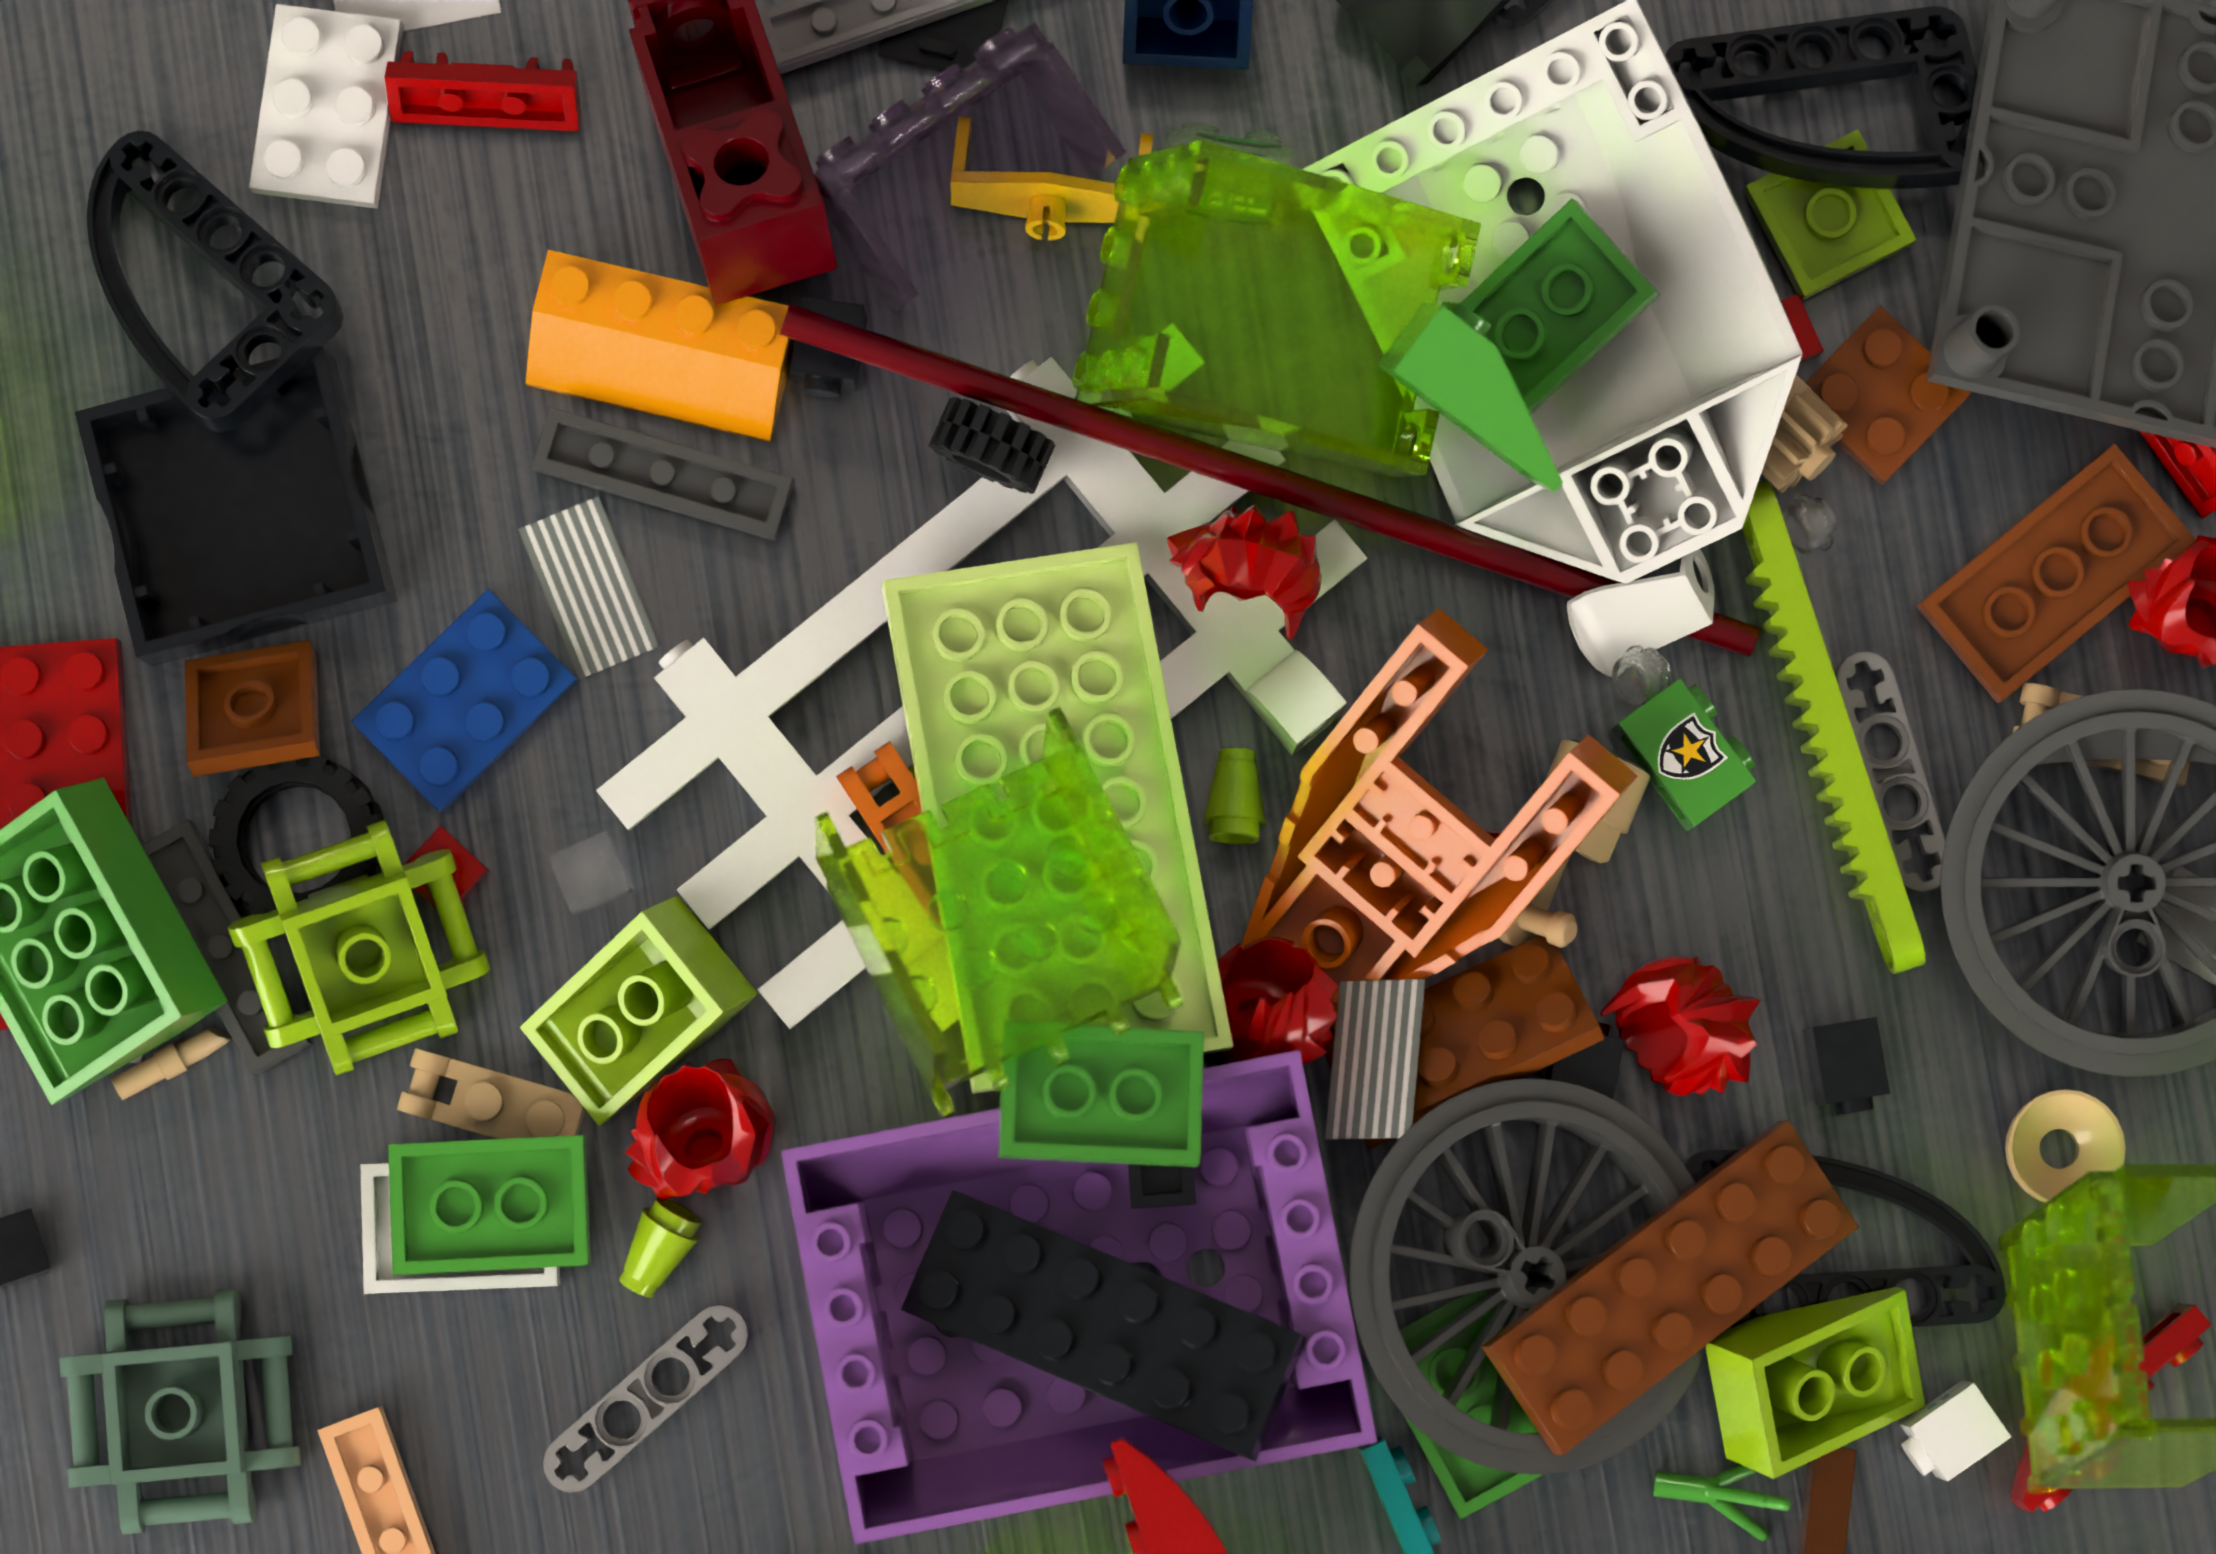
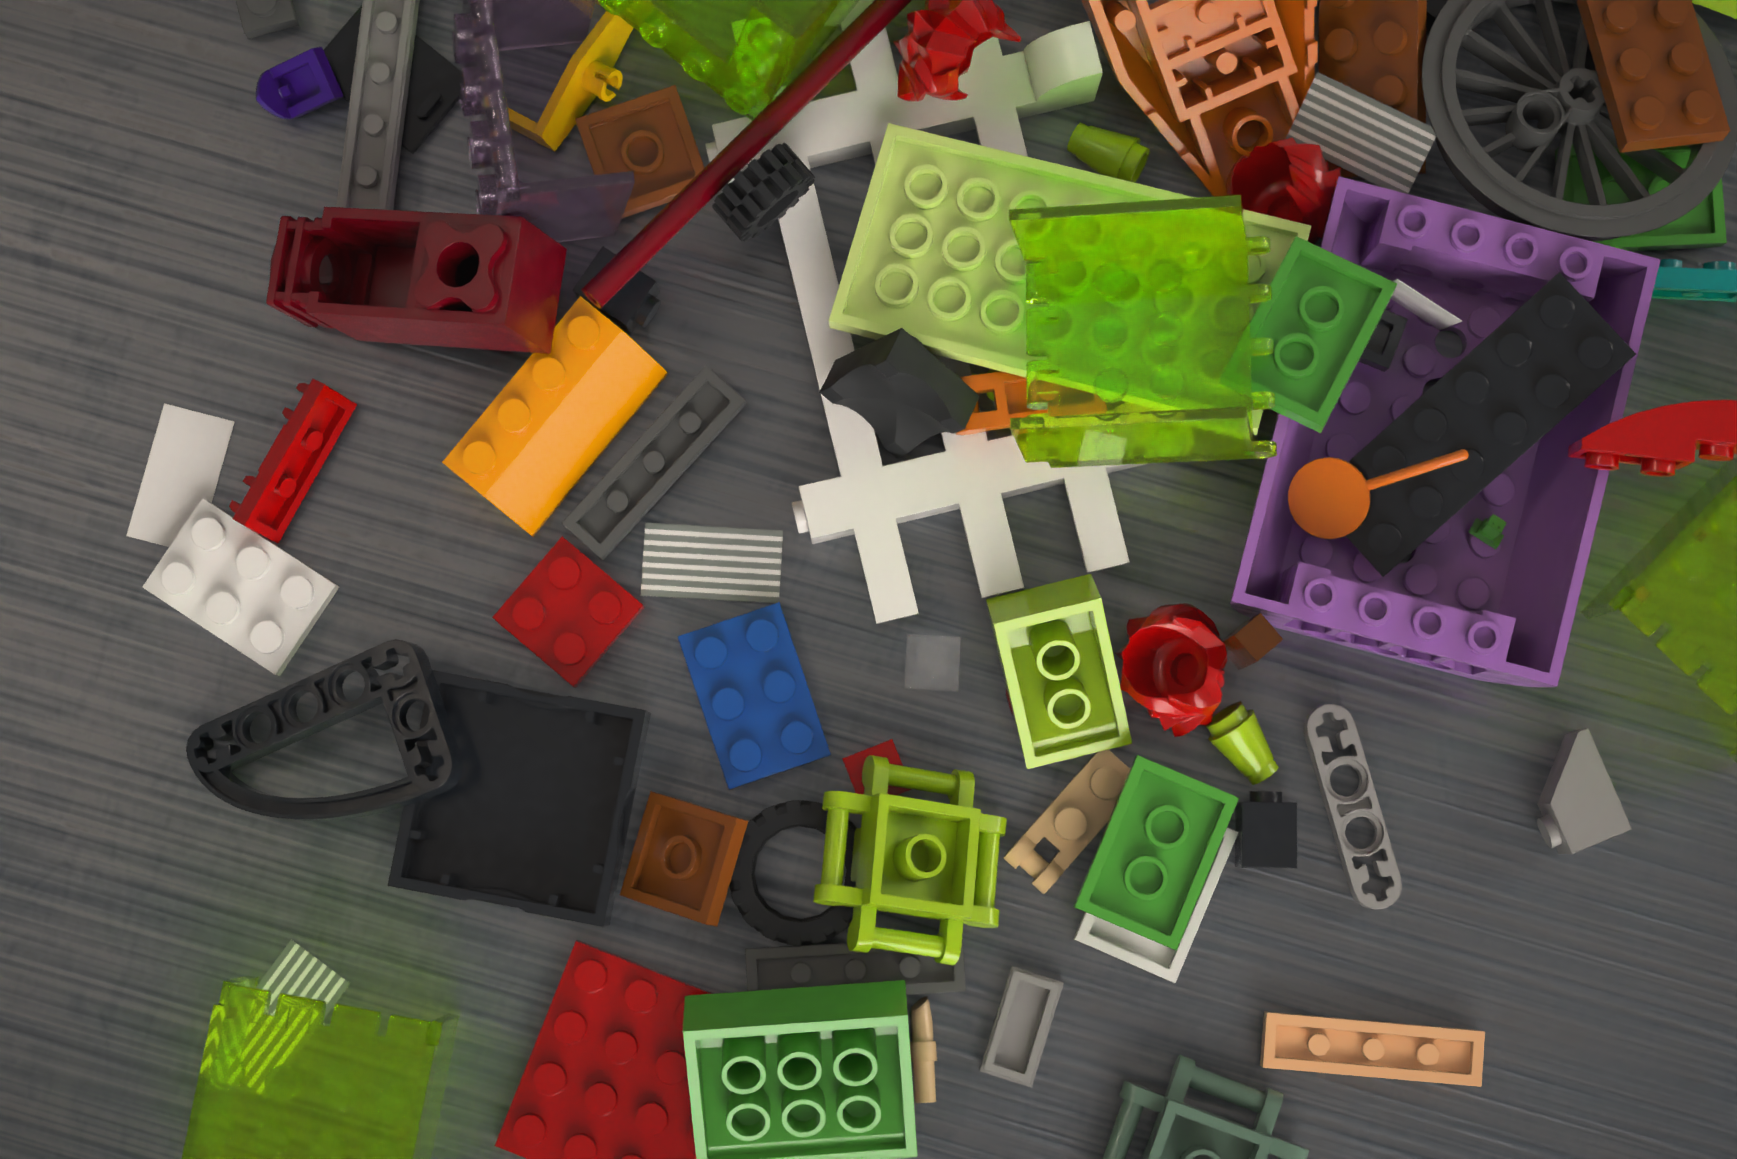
camera: 65 degrees left, 0 degrees up
none -> red plate [492,536,645,688]
none -> dark orange plate [575,85,704,222]
none -> black brick [820,328,979,458]
none -> light grey tile [979,966,1064,1088]
none -> reddish brown piece [1222,613,1283,670]
none -> black brick [1235,791,1297,868]
none -> orange piece [1288,449,1469,539]
none -> white sticker [1391,279,1462,330]
none -> bright green piece [1468,514,1507,549]

